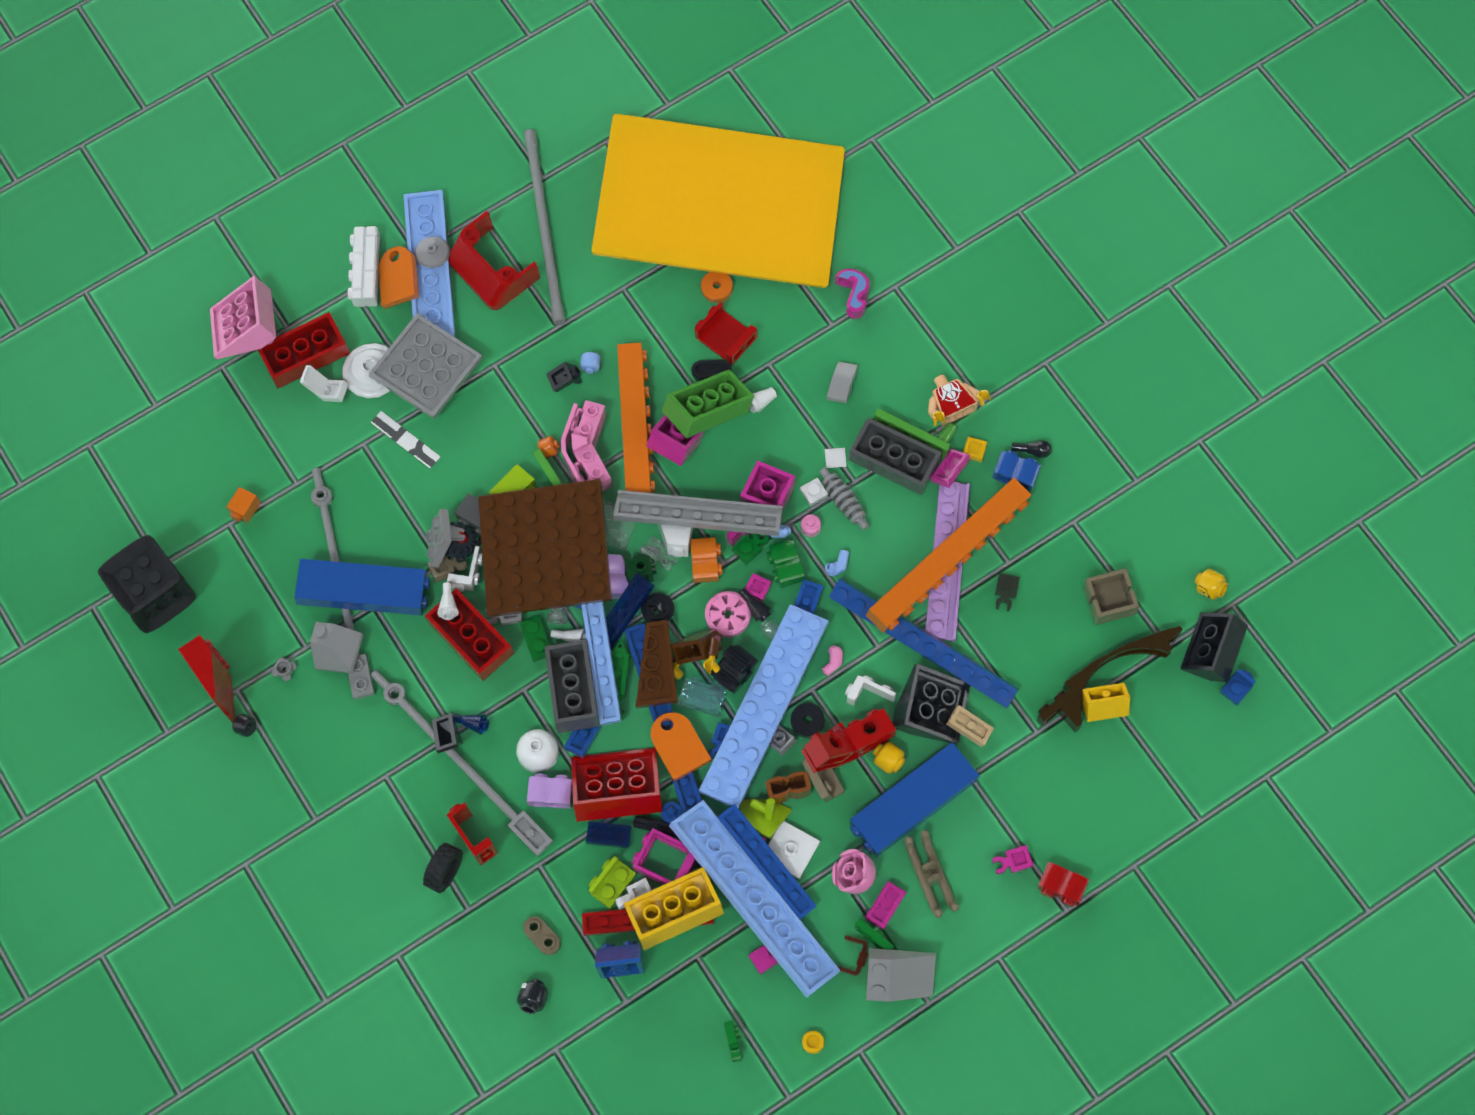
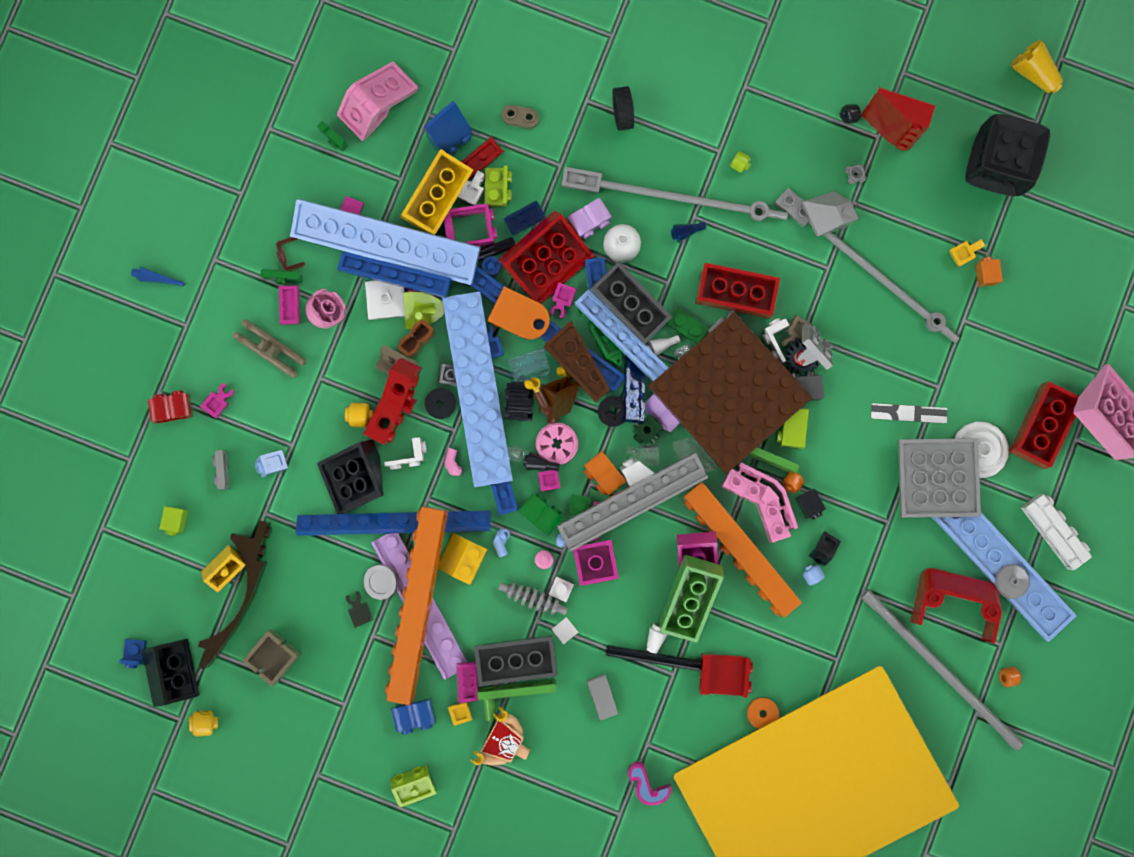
camera: 140 degrees right, 15 degrees up
blue brick [294,559,430,615] -> none
white bracket [300,365,348,402] -> none
orange tile [378,246,419,309] -> none
black slope [432,713,463,754] -> none
white cone [437,582,459,620] -> none
red panel [446,802,498,866] -> none
black head [517,979,549,1014] -> none
black tile [691,360,732,381] -> none
yellow tile [802,1031,824,1054] -> none
blue brick [849,742,979,858] -> none
light grey slope [866,948,936,1002] -> none
tan plate [946,705,994,747] -> none
black piece [1011,440,1052,458] -> none
none -> blue piece [131,266,185,286]
none -> lime brick [159,506,189,536]
none -> light grey plate [212,450,230,490]
none -> light blue bracket [255,450,288,478]
none -> bright pink bracket [337,61,419,141]
none -> light grey piece [364,564,398,600]
none -> lime bracket [391,765,437,808]
none -> yellow slope [438,533,488,585]
none -> dark pink plate [550,282,577,318]
none -> black axle [606,645,702,671]
none -> lime piece [730,151,751,173]
none -> black brick [795,489,826,520]
none -> yellow plate [949,239,986,267]
none -> orange piece [999,667,1022,687]
none -> yellow cone [1010,40,1063,93]

